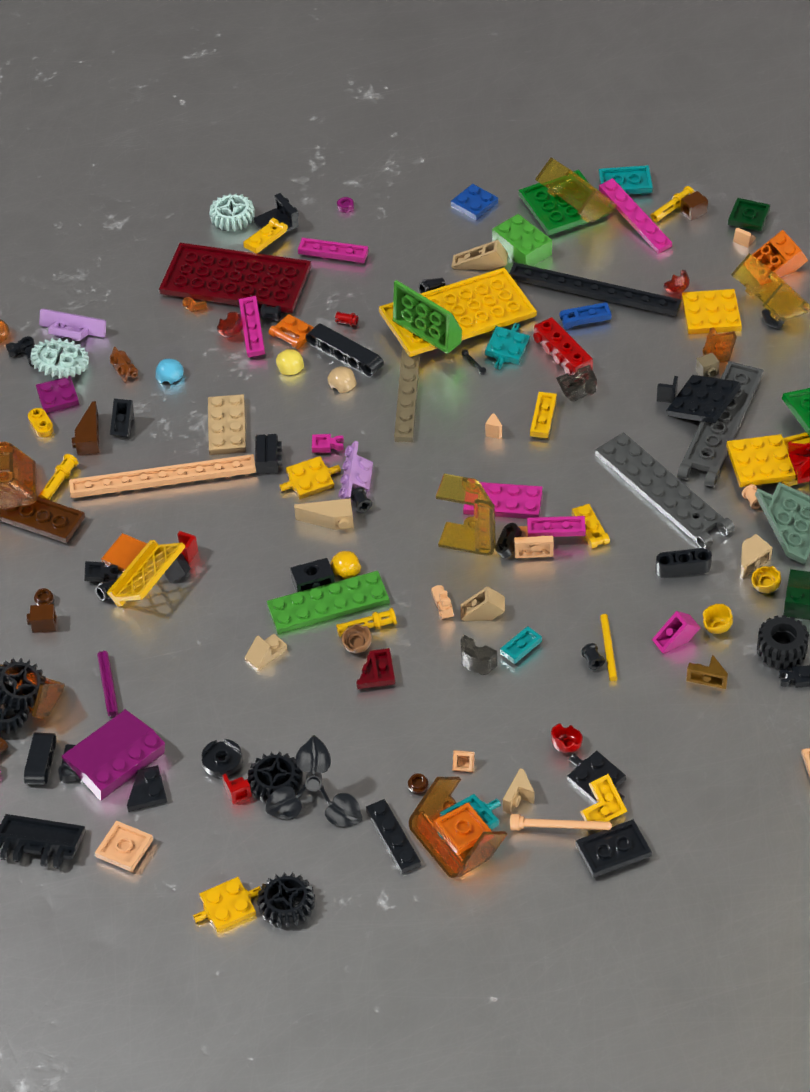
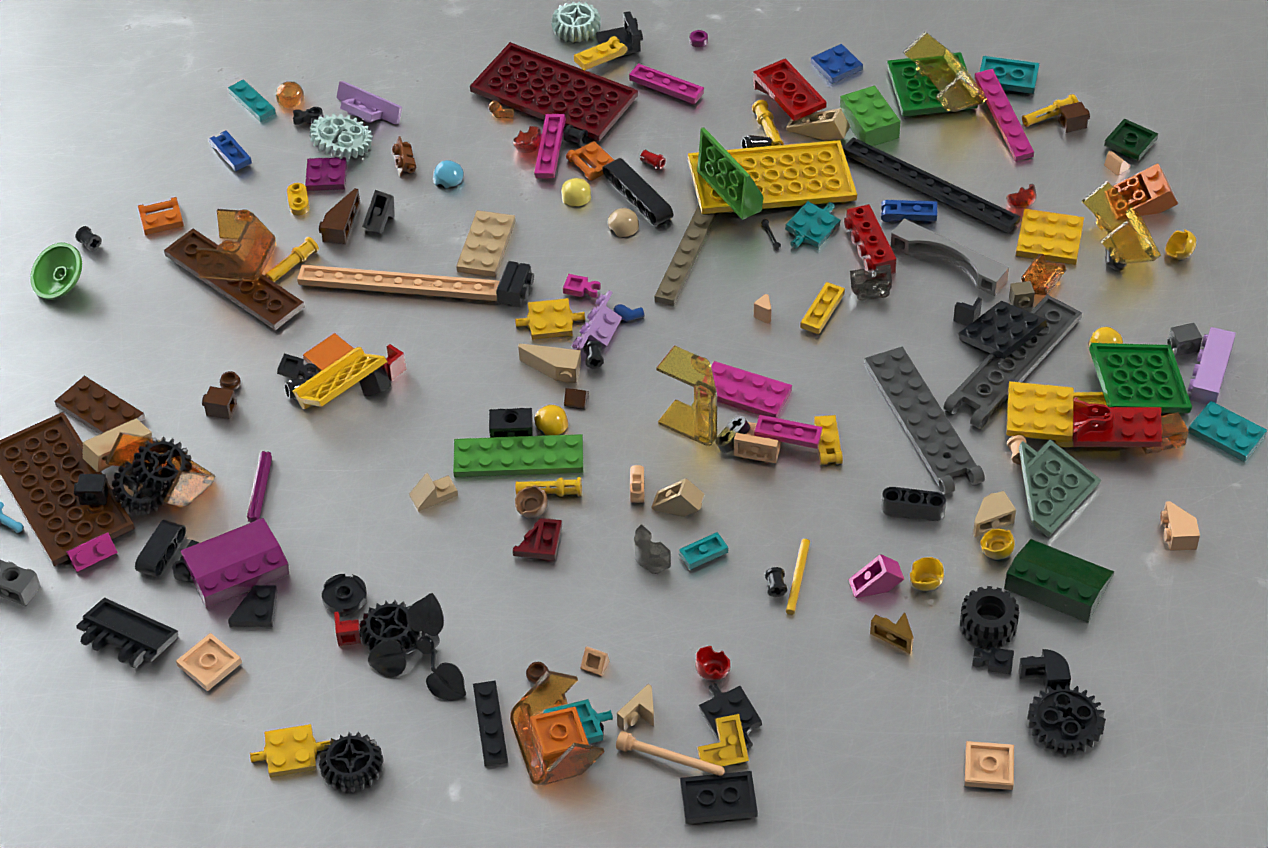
camera: 15 degrees right, 0 degrees up
none -> reddish brown slope [564,388,589,409]
none -> blue arm [614,304,645,322]
none -> yellow pin [752,100,784,146]
none -> red plate [753,58,827,121]
none -> light grey arch [890,219,1009,296]
none -> yellow hair [1088,327,1123,347]

